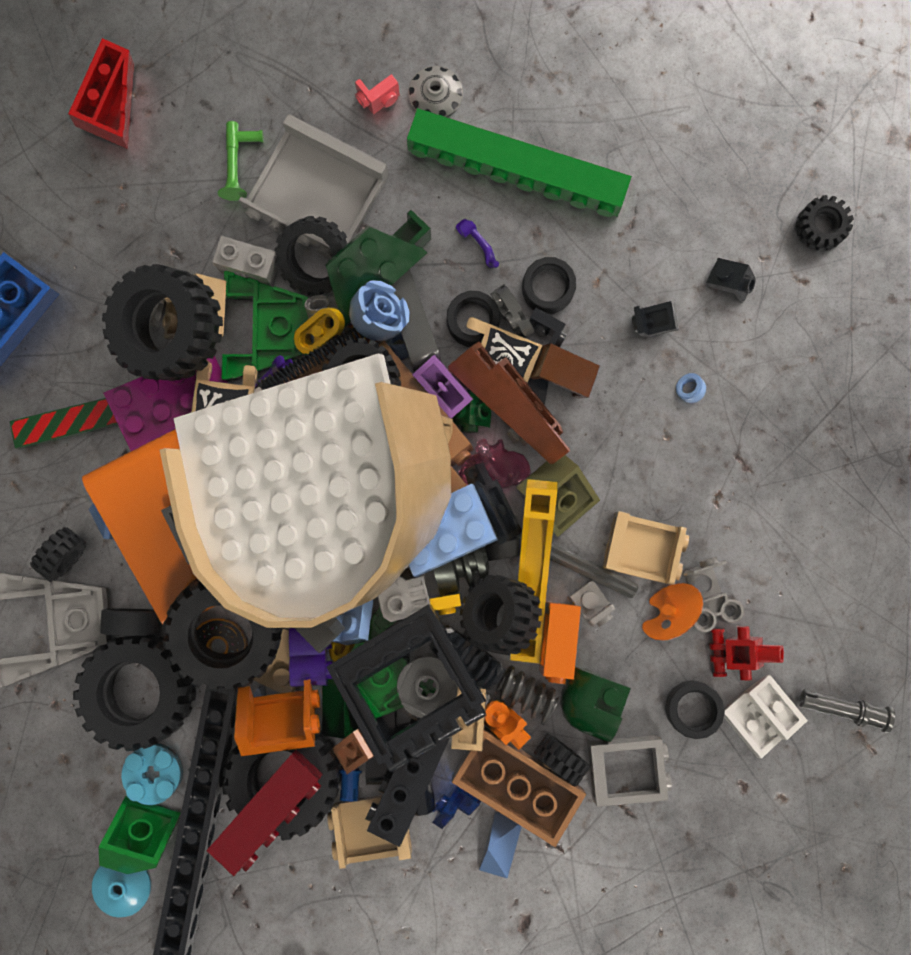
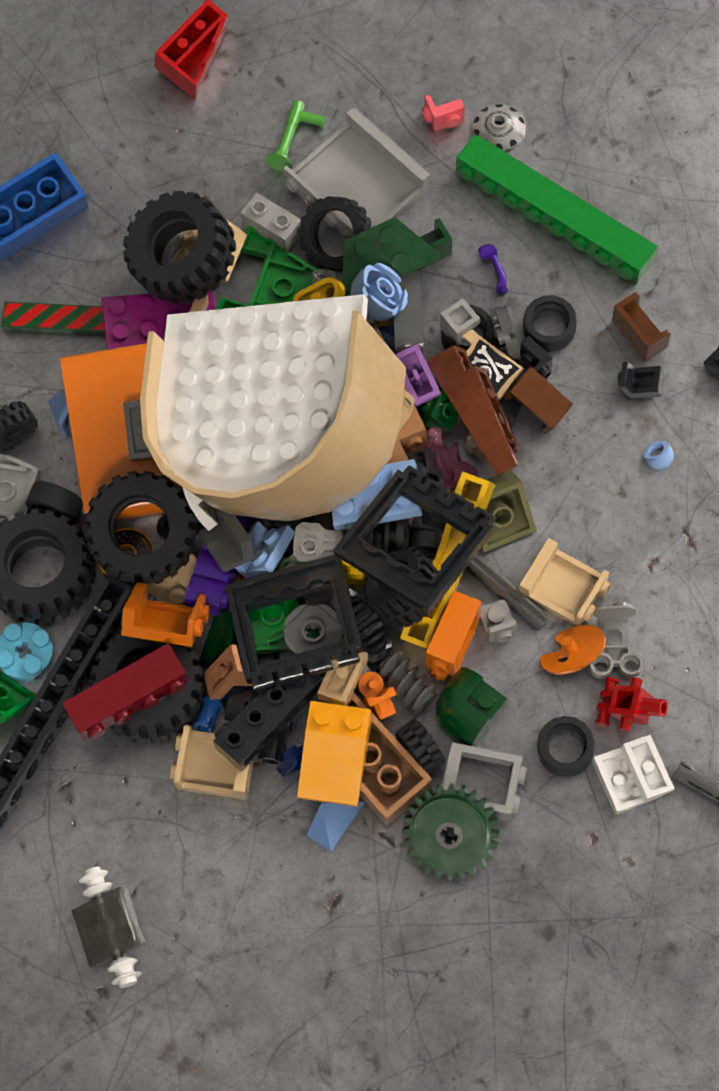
camera: 20 degrees right, 15 degrees down
none -> light orange slope [297,701,372,807]
none -> black hinge [333,466,496,614]
none -> dark green gear [402,783,500,881]
none -> light grey panel [440,298,480,347]
none -> reddish brown panel [612,292,671,362]

